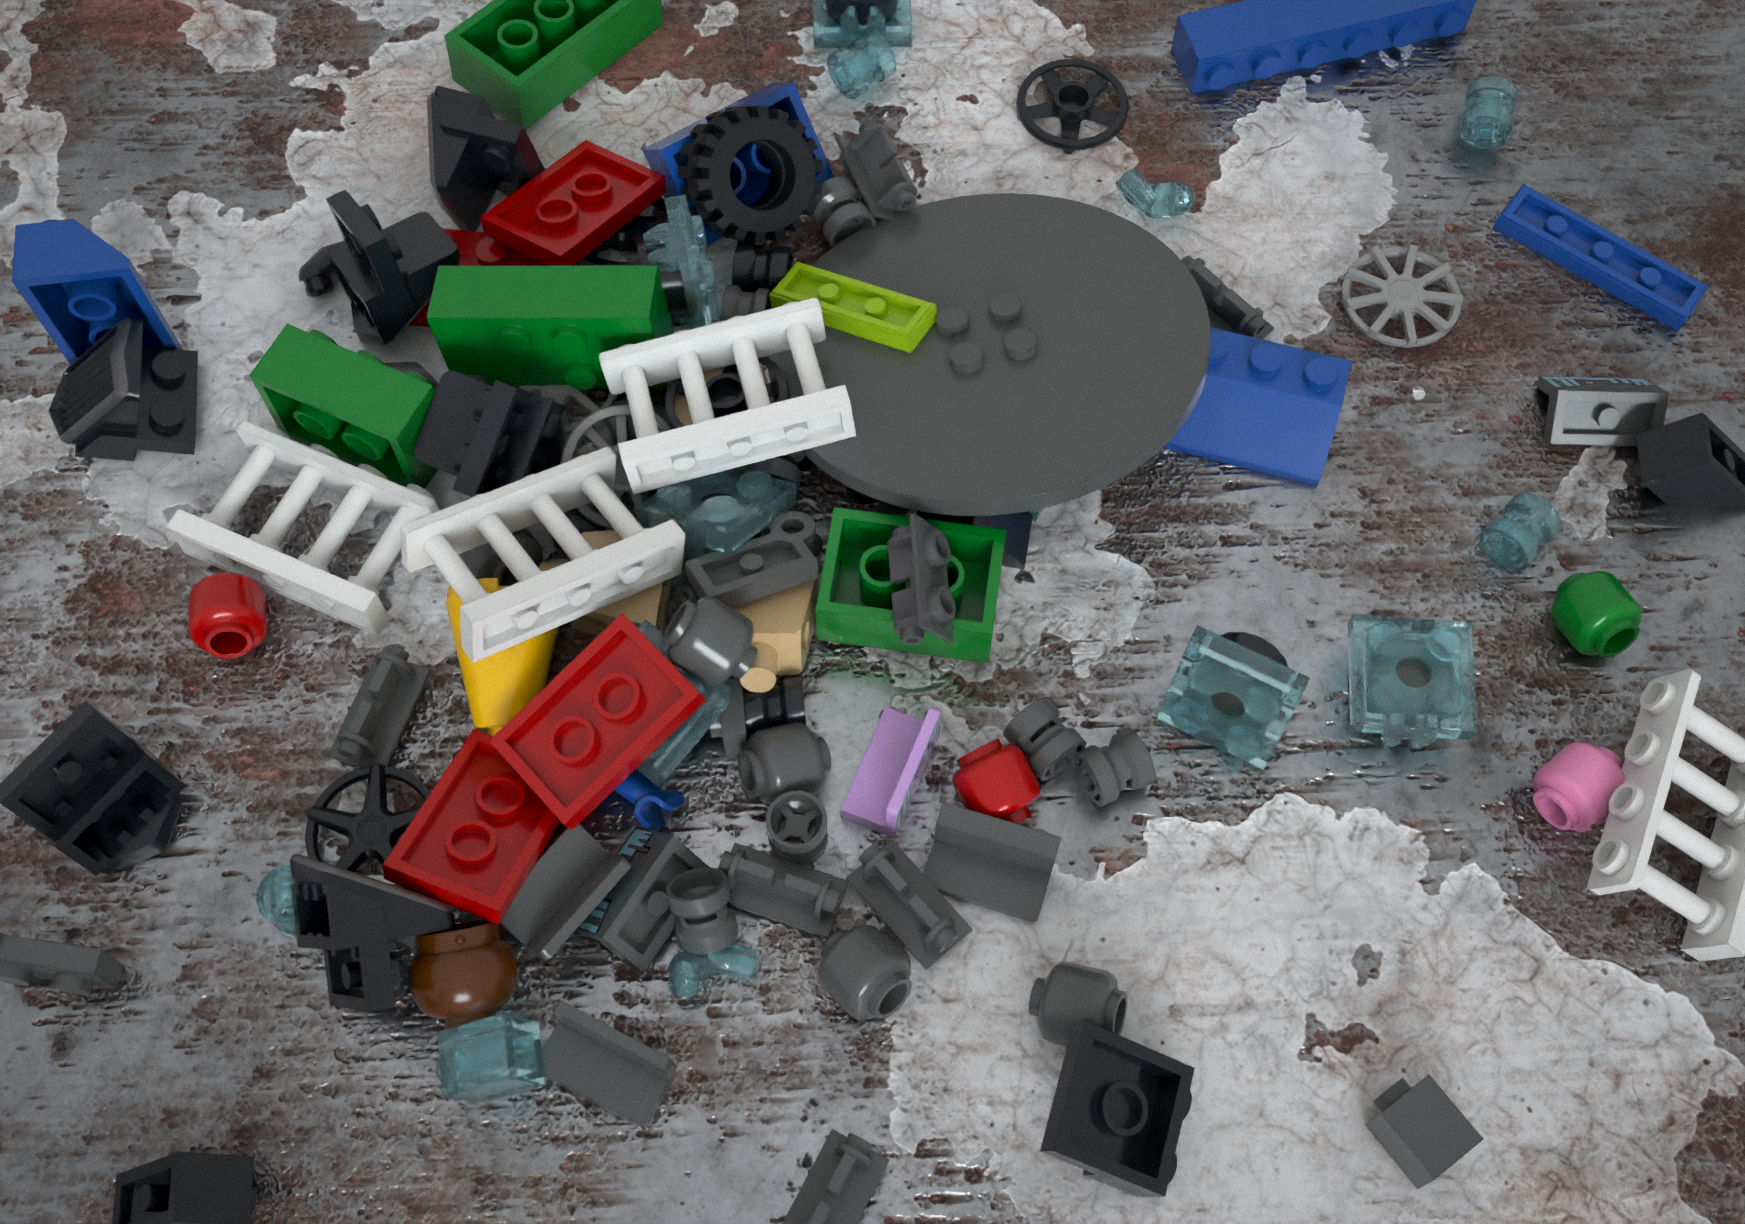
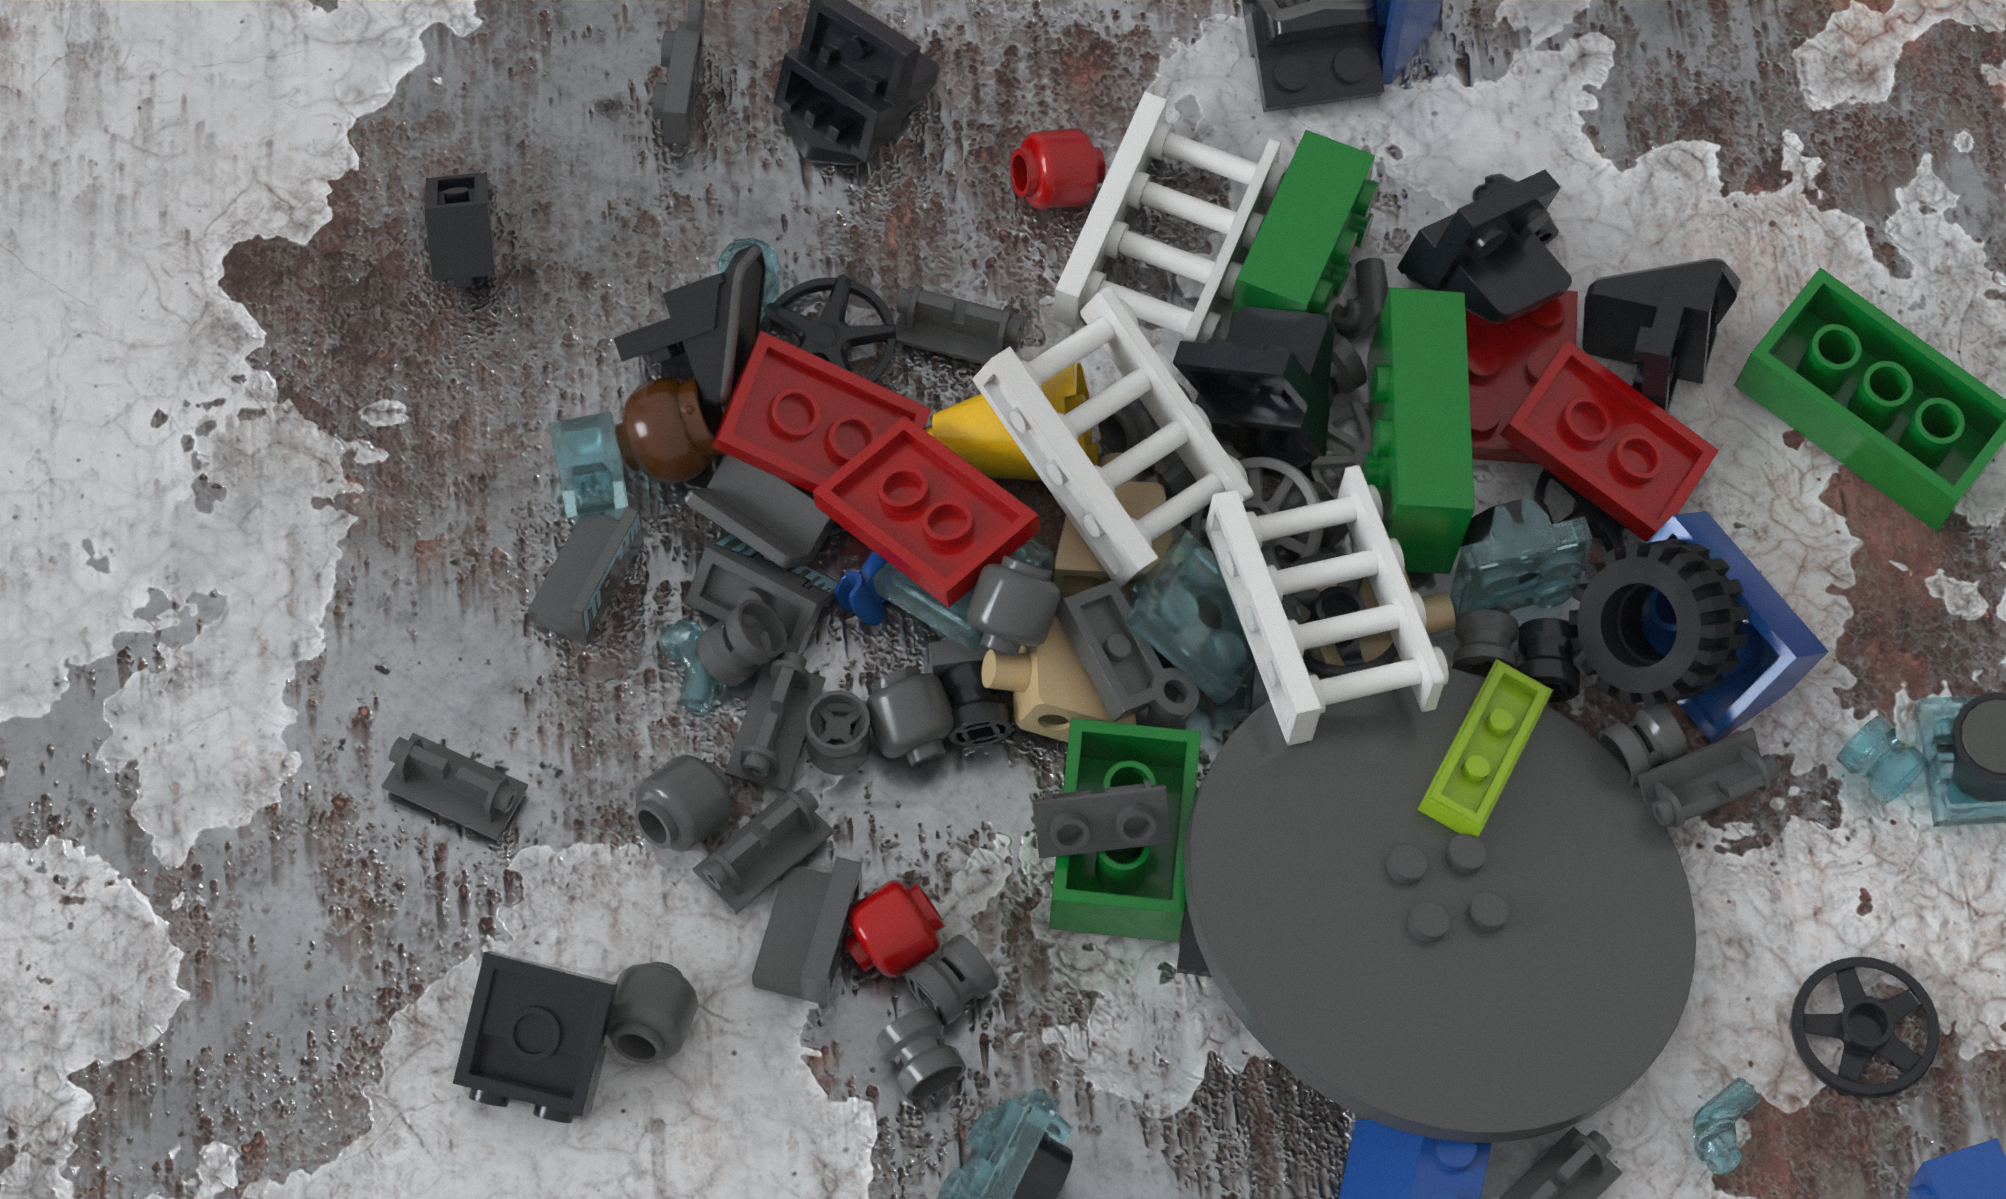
camera: 85 degrees right, 0 degrees up
lavender panel [841,706,942,839] -> none

